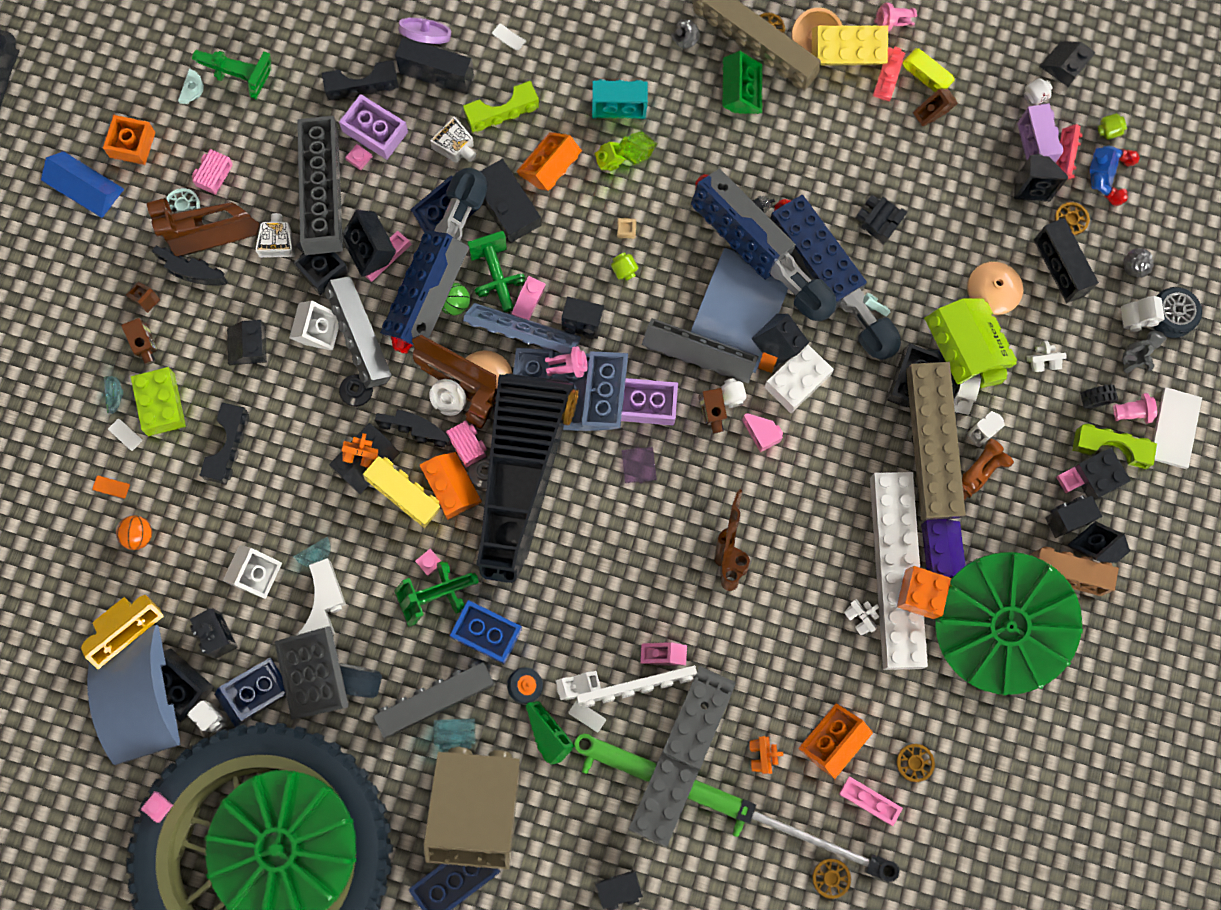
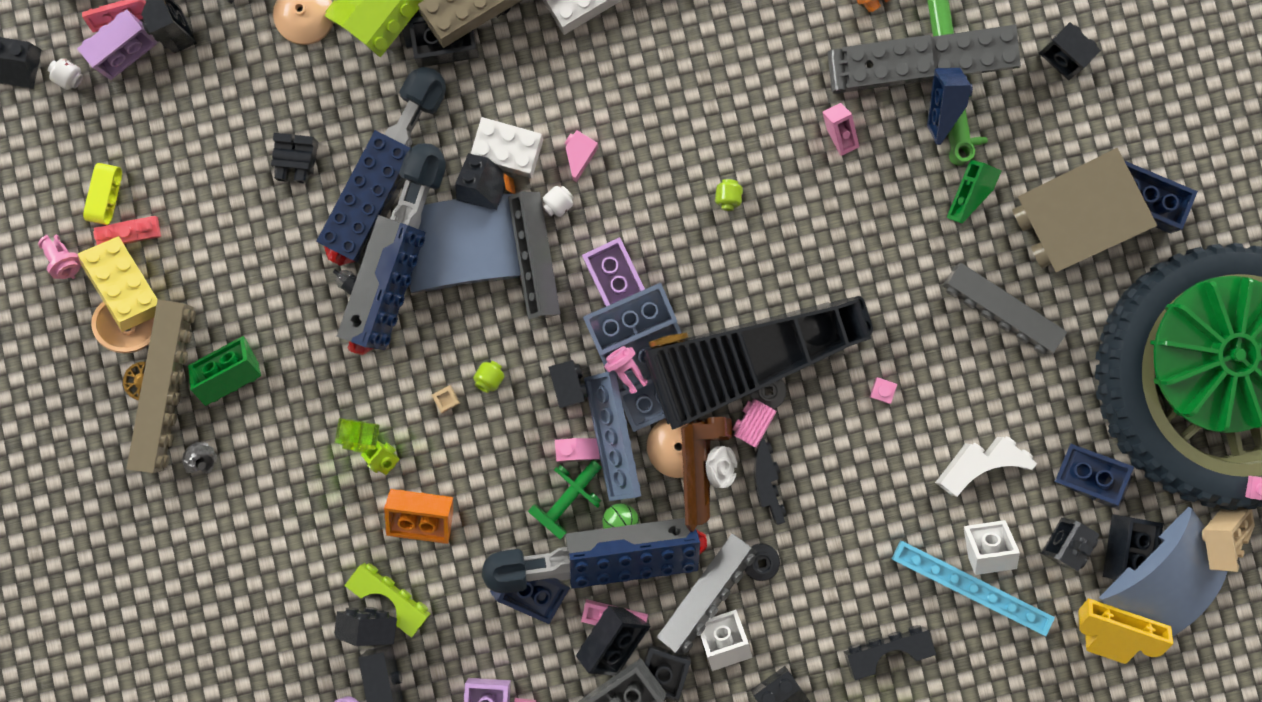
camera: 115 degrees left, 10 degrees up
orange piece [116,515,153,550] -> none
white brick [188,701,227,733] -> none
dark grey plate [274,626,349,720] -> none
clear light blue plate [293,537,331,567] -> none
black slope [329,423,400,495] -> none
black wheel [339,663,382,698] -> none
orange hips [341,433,379,468] -> none
light yellow brick [363,456,440,528] -> none
green piece [394,561,479,627] -> none
orange slope [420,452,482,520] -> none
white torso [430,117,476,163] -> none
clear light blue brick [434,719,476,749] -> none
blue brick [450,600,522,665] -> none
black brick [481,158,541,243] -> none
white sticker [492,23,526,51] -> none
black wheel [507,667,543,704] -> none
white brick [556,671,601,701] -> none
white sticker [569,700,606,732] -> none
white plate [577,665,697,708] -> none
teal brick [592,79,648,119] -> none
clear purple piece [622,447,657,484] -> none
reddish brown torso [698,388,727,434] -> none
reddish brown panel [714,489,750,591] -> none
light aqua plate [863,293,890,317] -> none
reddish brown slope [912,89,958,127] -> none
none -> black hinge [334,607,397,646]
none -> lime head [715,179,743,211]
none -> medium azure plate [892,540,1055,636]
none -> dark blue slope [927,67,973,145]
none -> tan wedge [1202,507,1255,572]

